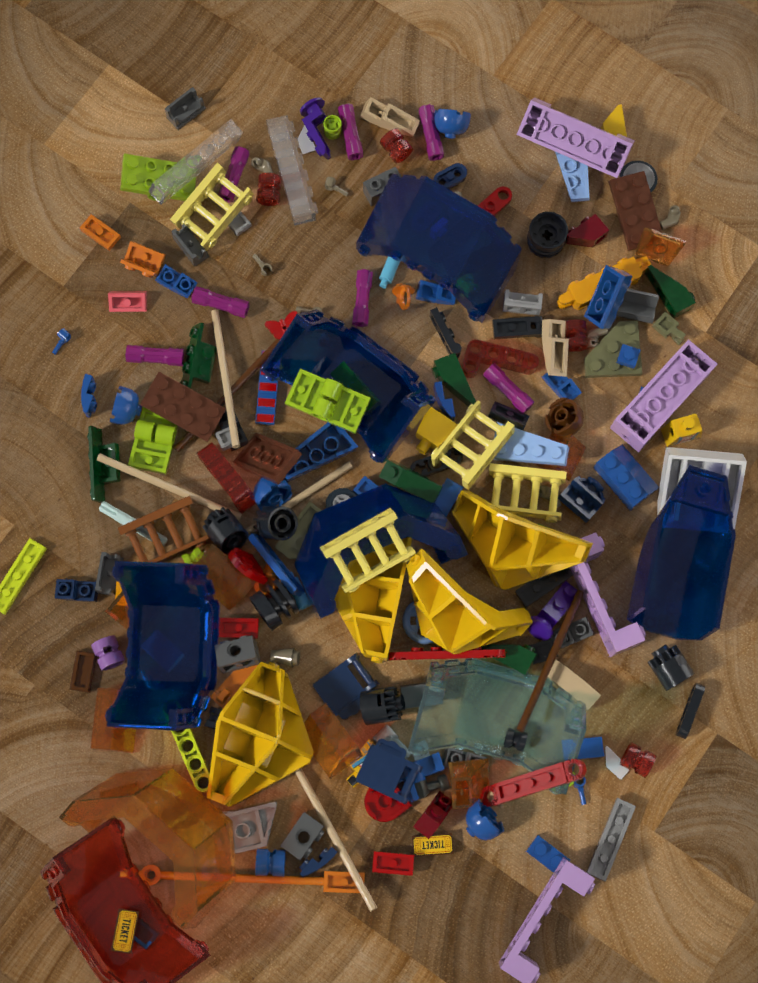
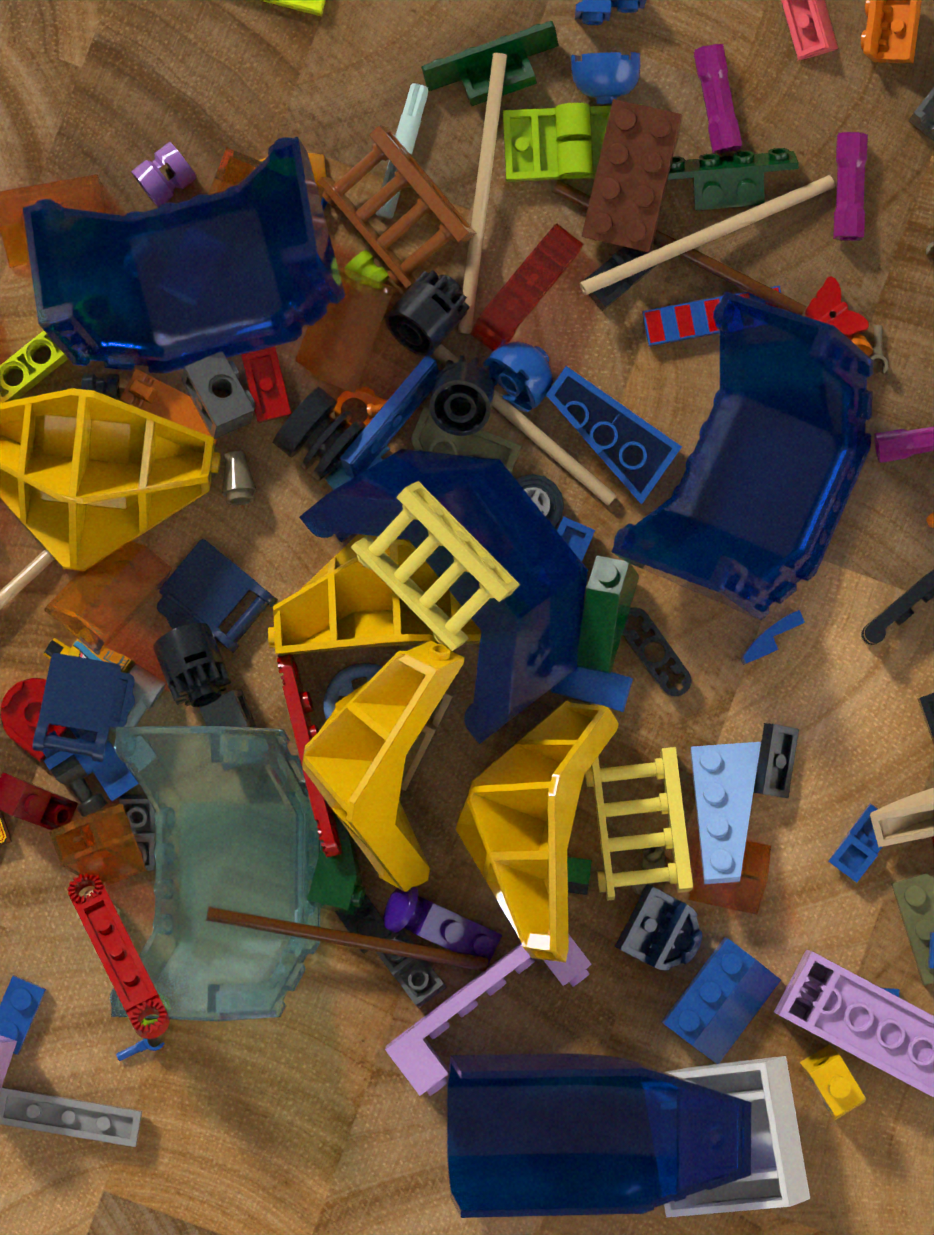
camera: 75 degrees right, 10 degrees up
dark blue slope [55,579,98,602] -> none
reddish brown tile [70,650,97,693] -> none
dark grey hinge [95,552,124,596] -> none
blue slope [155,264,198,298] -> none
light grey tile [215,427,240,451] -> none
red tile [228,548,268,585] -> none
copper plate [233,433,302,485] -> none
lime plate [285,369,371,434] -> none
dark green slope [330,361,382,415] -> none
yellow torso [416,406,458,455] -> none
dark green slope [431,353,476,407] -> none
light yellow fence [431,400,515,490] -> none
clear red beam [462,339,539,378] -> none
blue cylinder [466,799,504,841] -> none
magenta axle [483,363,534,413] -> none
black wheel [504,728,528,752] -> none
black plate [515,568,574,608] -> none
reddish brown cylinder [545,397,584,437] -> none
tan slope [547,659,601,711] -> none
blue tile [562,736,604,761] -> none
white sticker [605,746,631,779] -> none
clear red wheel [620,742,657,778] -> none
black gear [648,644,695,691] -> none
black beam [675,683,705,739] -> none

